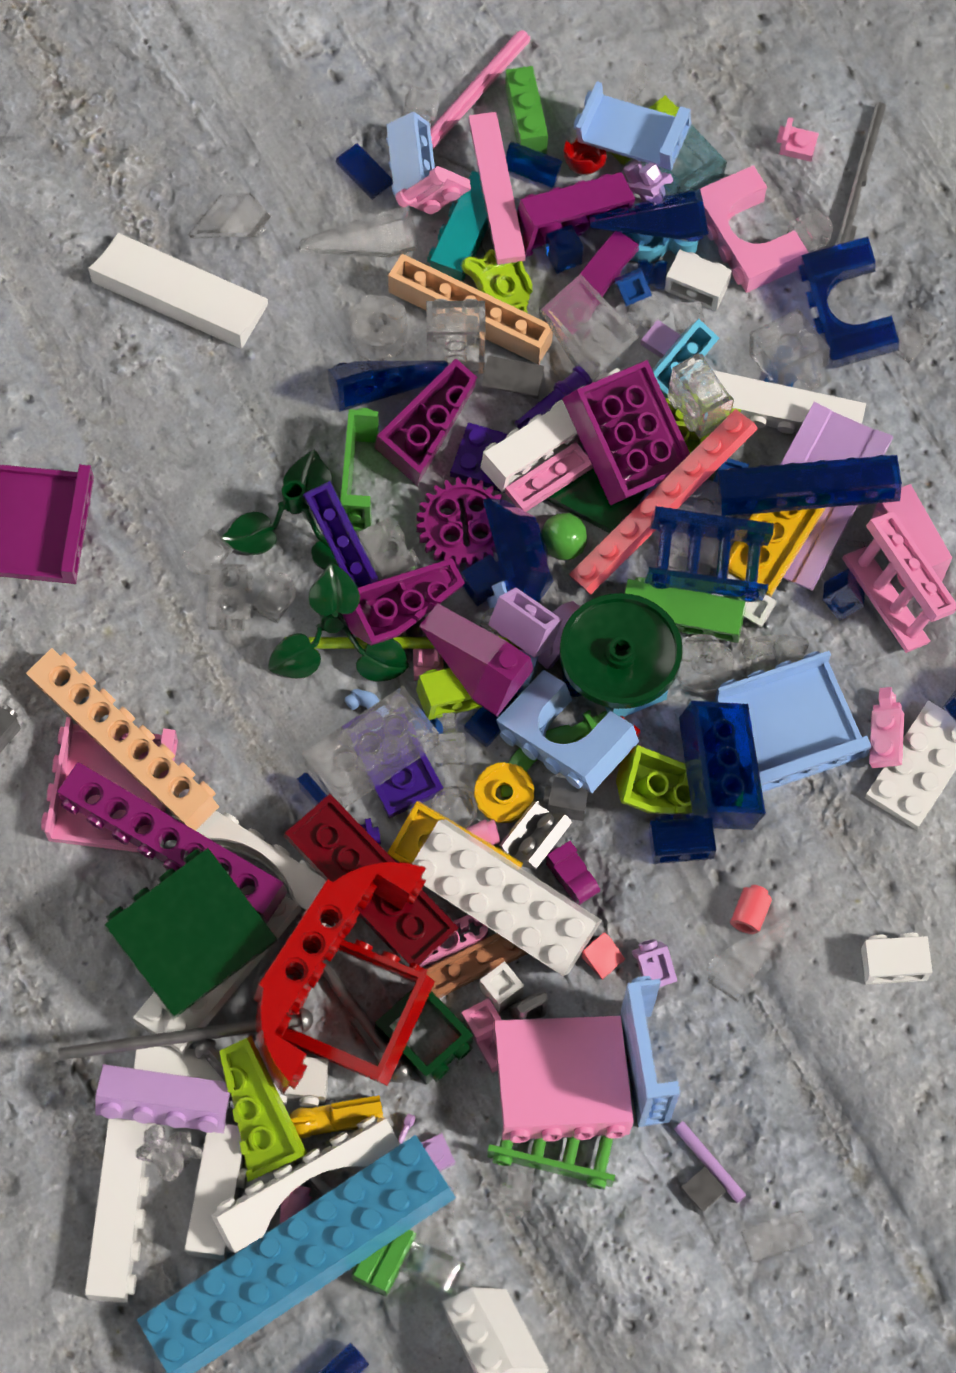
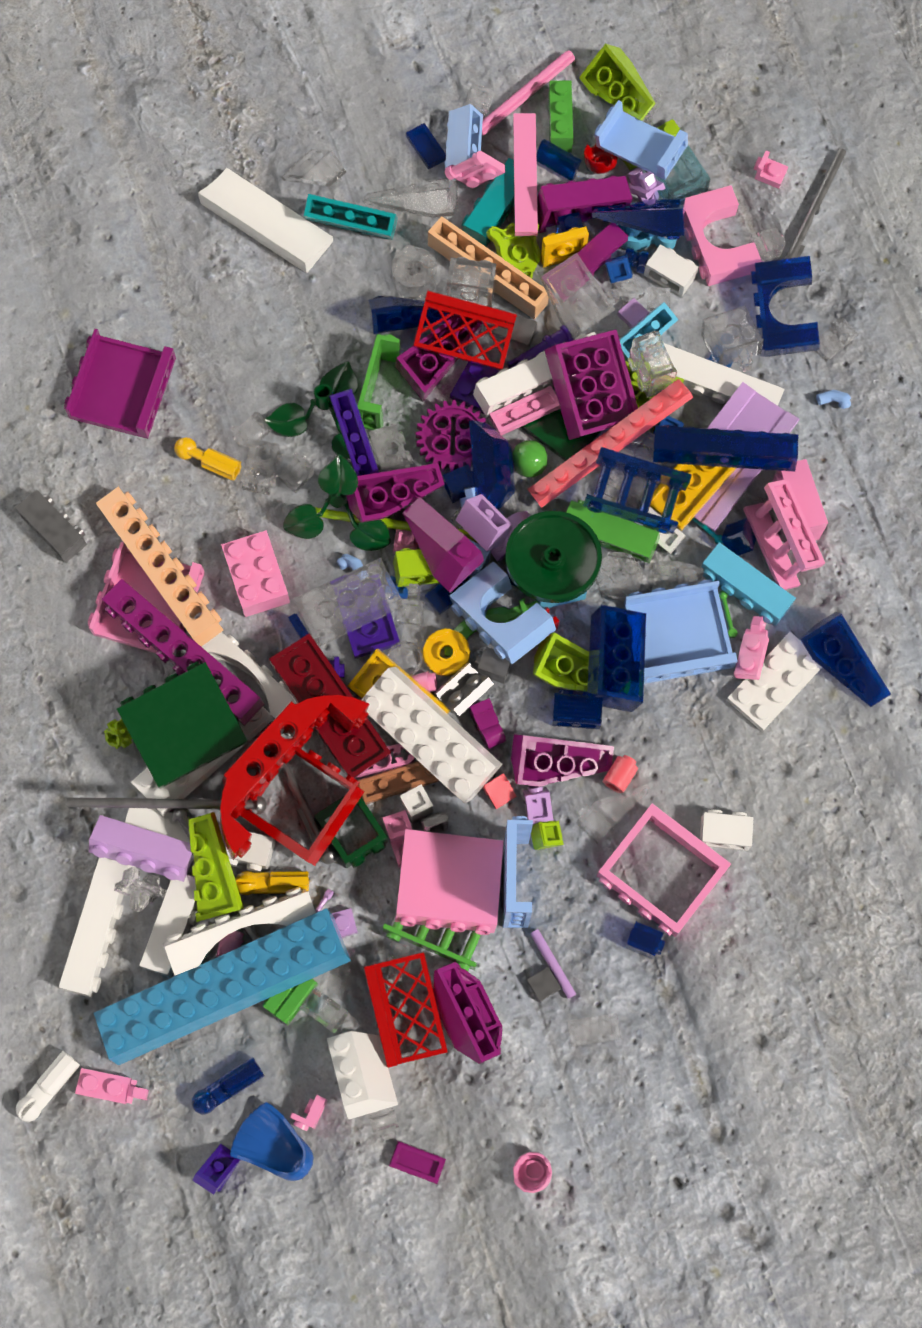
camera: 10 degrees right, 5 degrees up
none -> lime gear [104,718,132,749]
none -> yellow piece [174,437,242,481]
none -> bright pink brick [221,530,290,617]
none -> teal brick [304,194,398,240]
none -> red fence [364,952,448,1068]
none -> red fence [413,290,517,370]
none -> magenta wedge [433,962,503,1064]
none -> magenta wedge [511,734,614,787]
none -> lime slope [531,821,564,850]
none -> yellow plate [541,227,589,268]
none -> lime wedge [579,43,656,121]
none -> bright pink window [597,803,731,937]
none -> clear blue brick [625,921,666,959]
none -> teal hinge [692,518,724,544]
none -> medium azure brick [700,542,796,626]
none -> bright green hinge [719,591,738,638]
none -> light blue arm [816,389,851,409]

